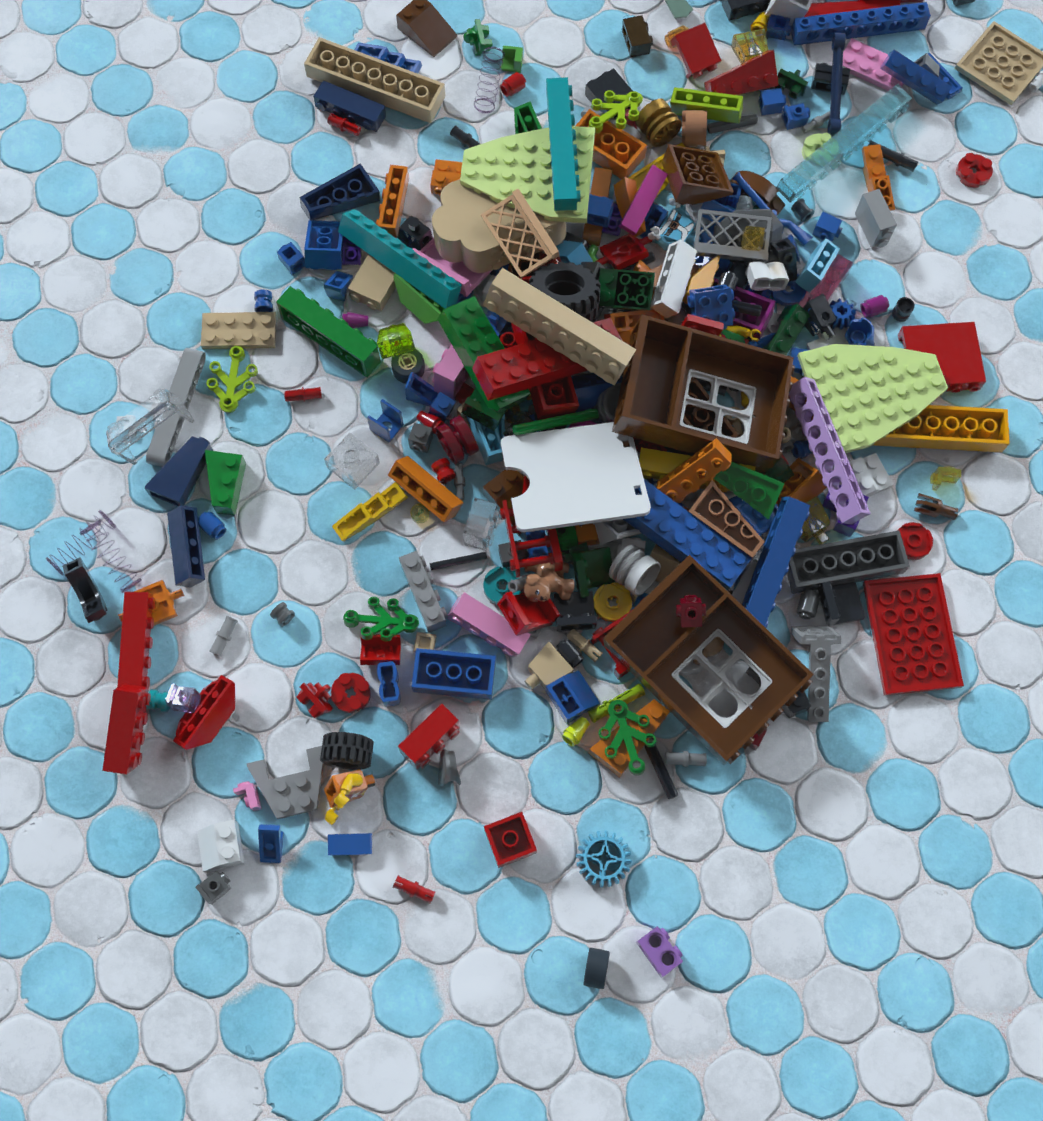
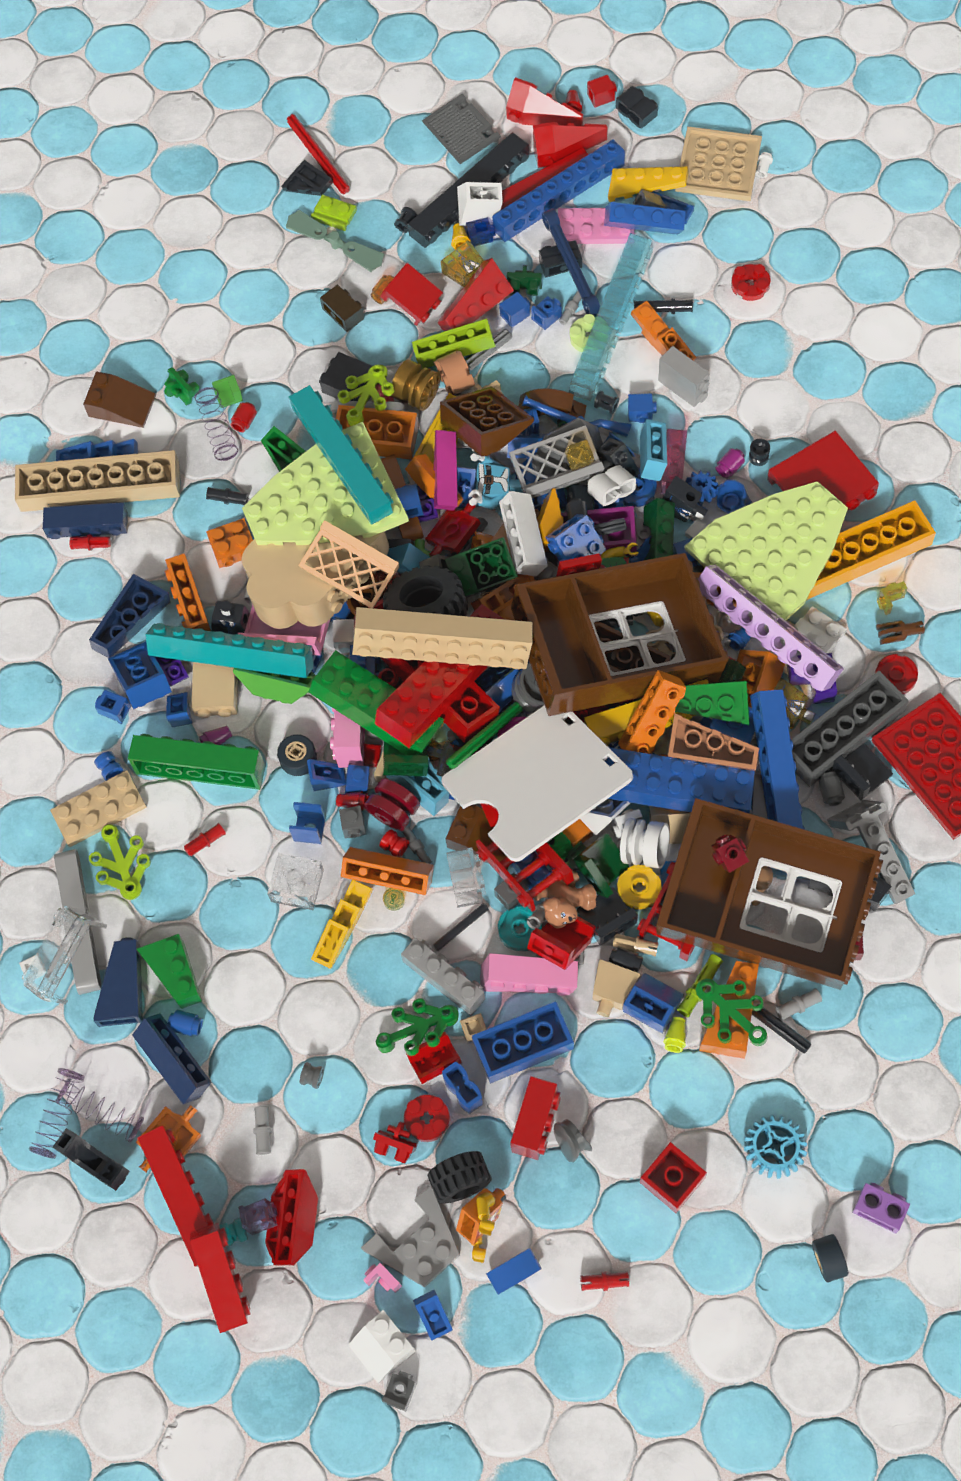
camera: 20 degrees left, 5 degrees down
clear neon green torso [377,323,416,359] -> none
none -> yellow wing [608,166,688,202]

